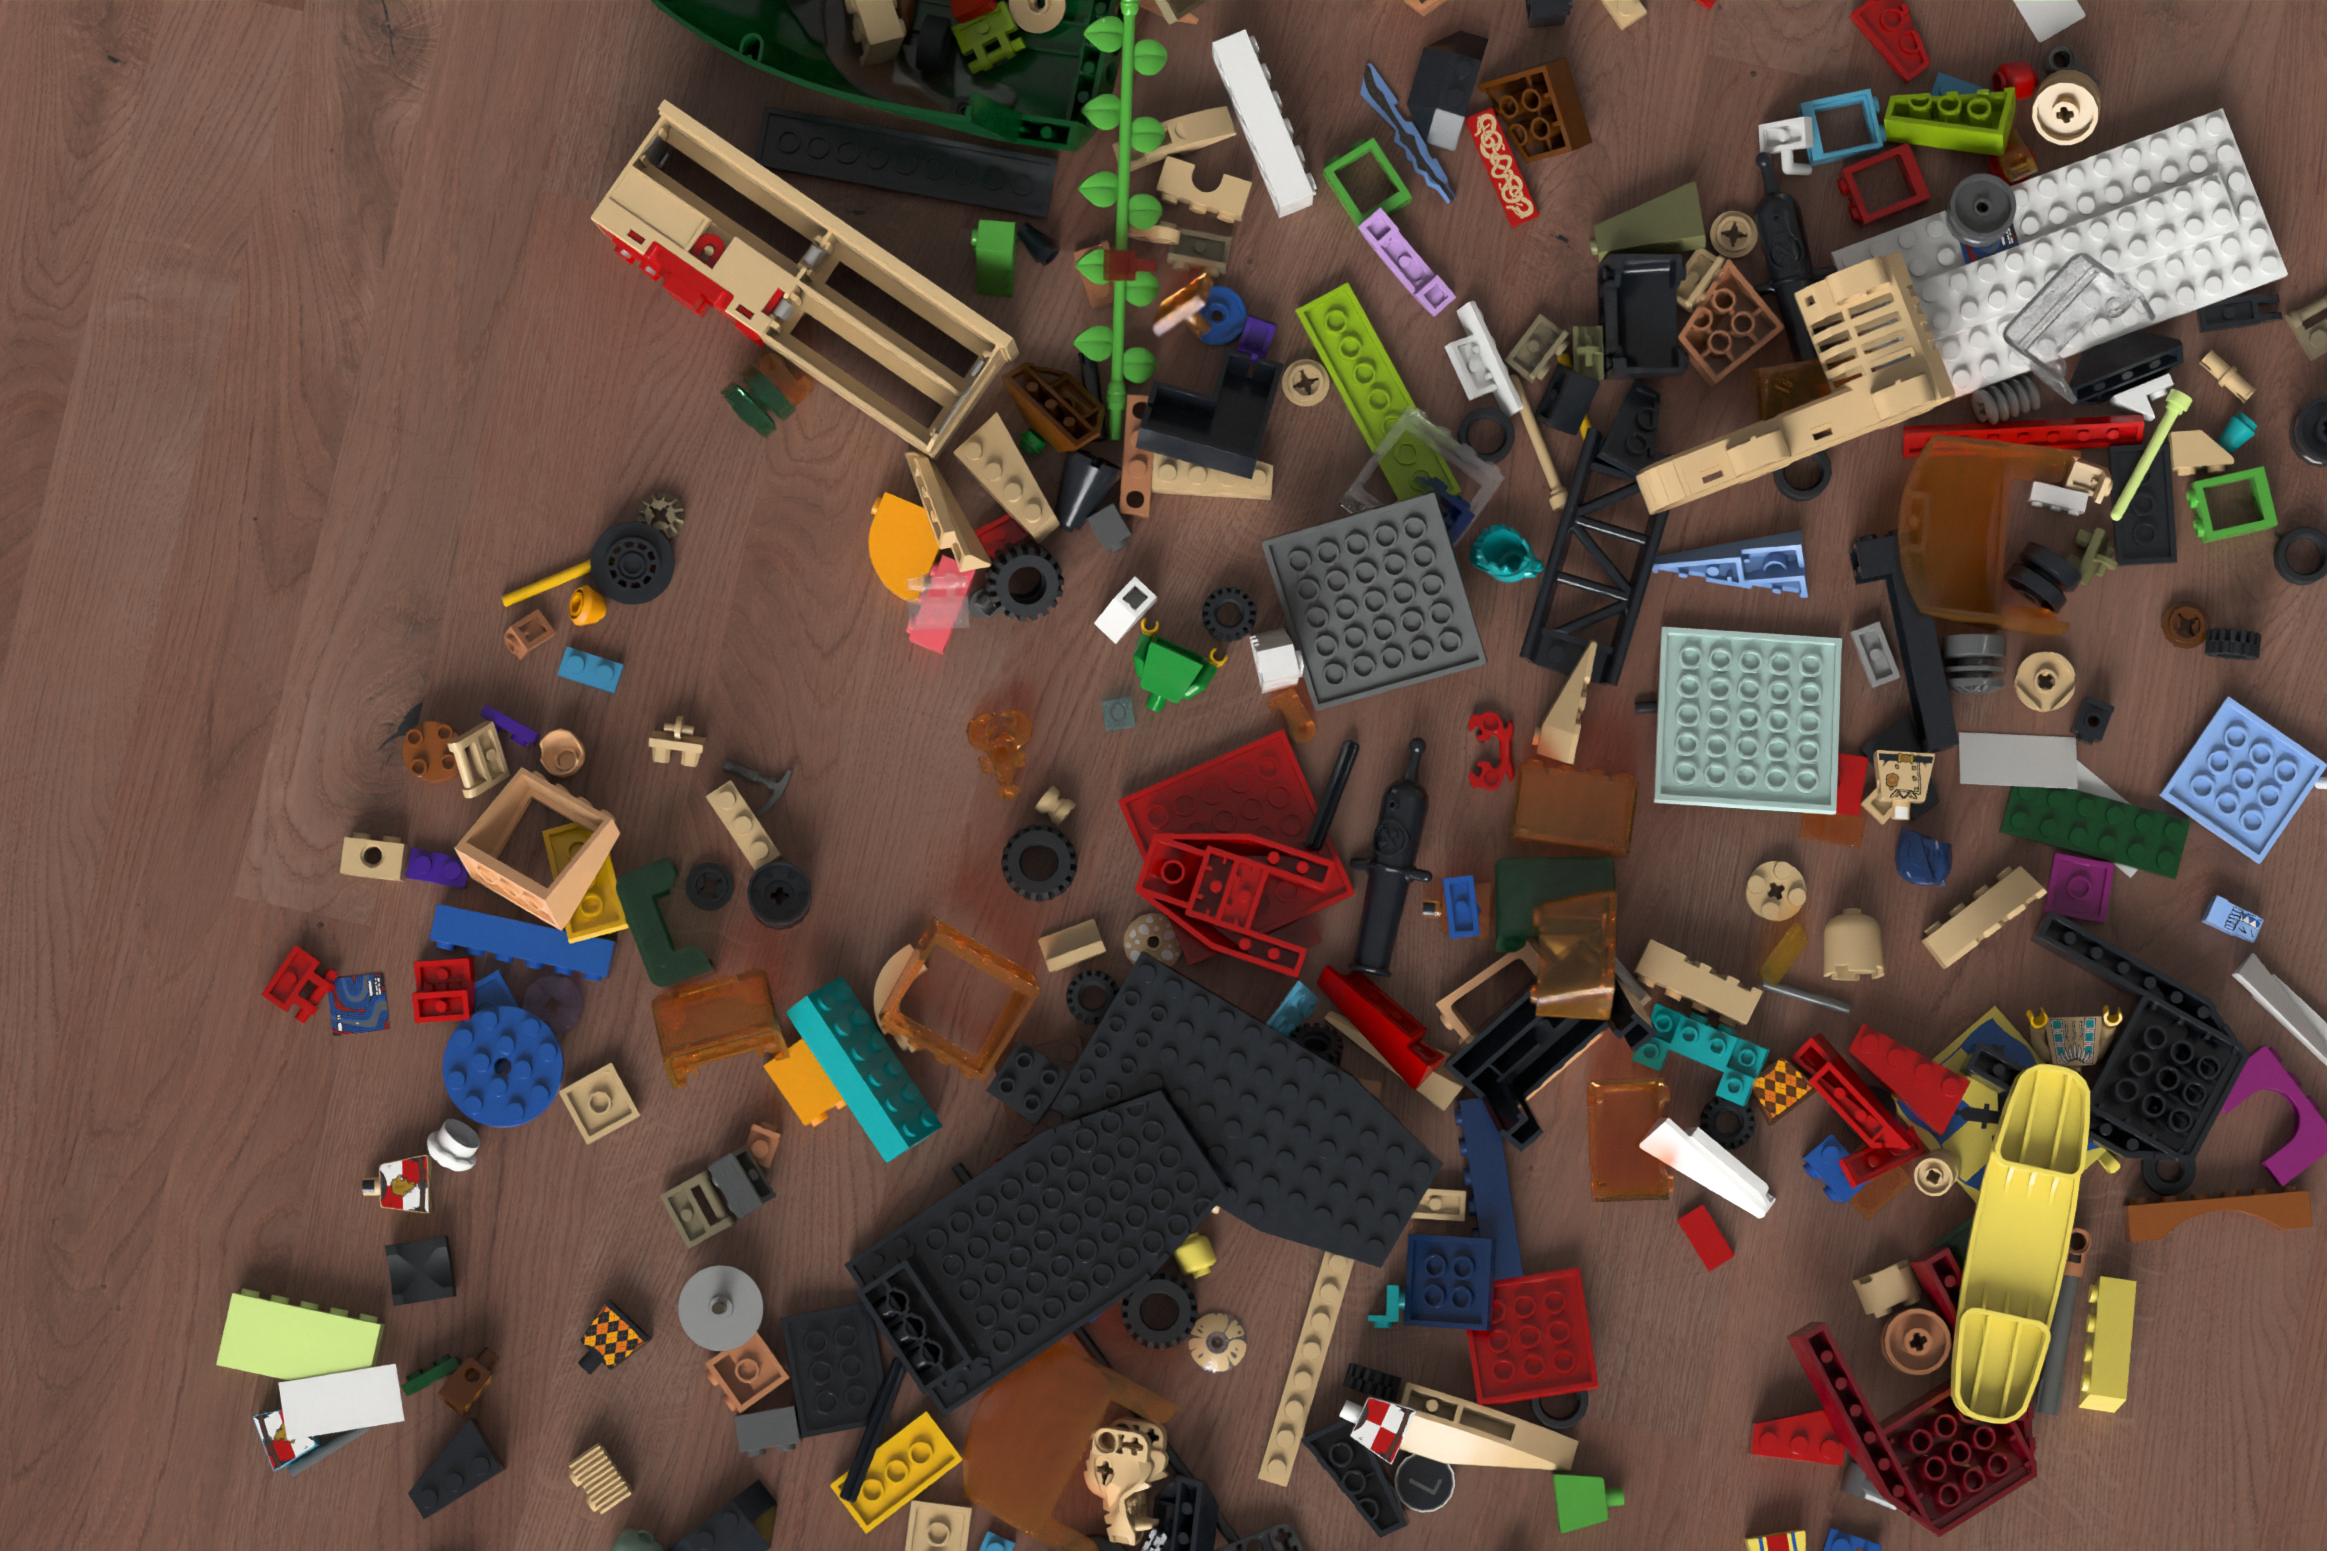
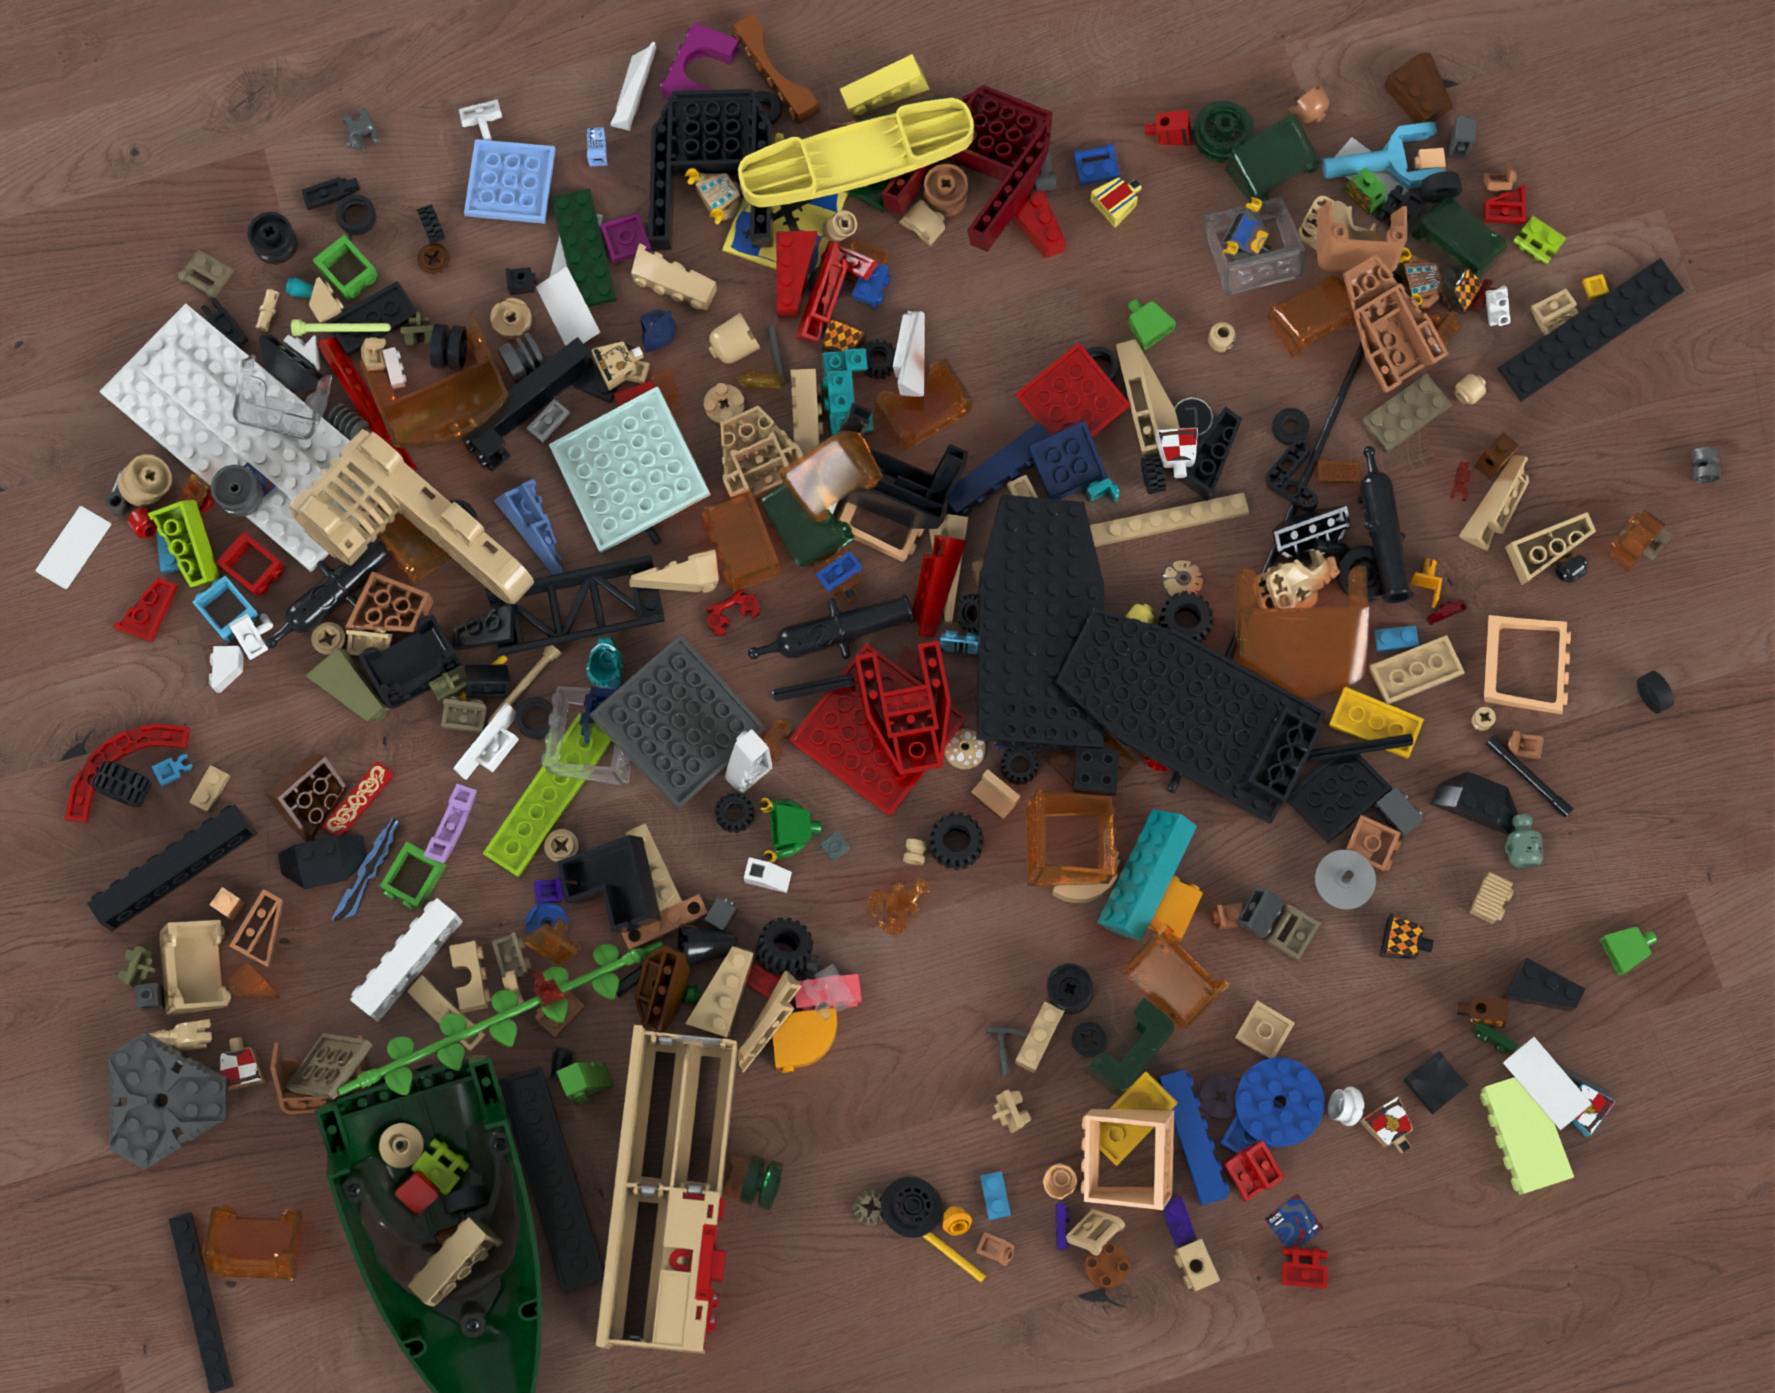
camera: 120 degrees left, 10 degrees down
red tile [1677,1204,1735,1272] -> none
none -> white slope [209,646,244,693]
none -> tan wedge [720,406,807,500]

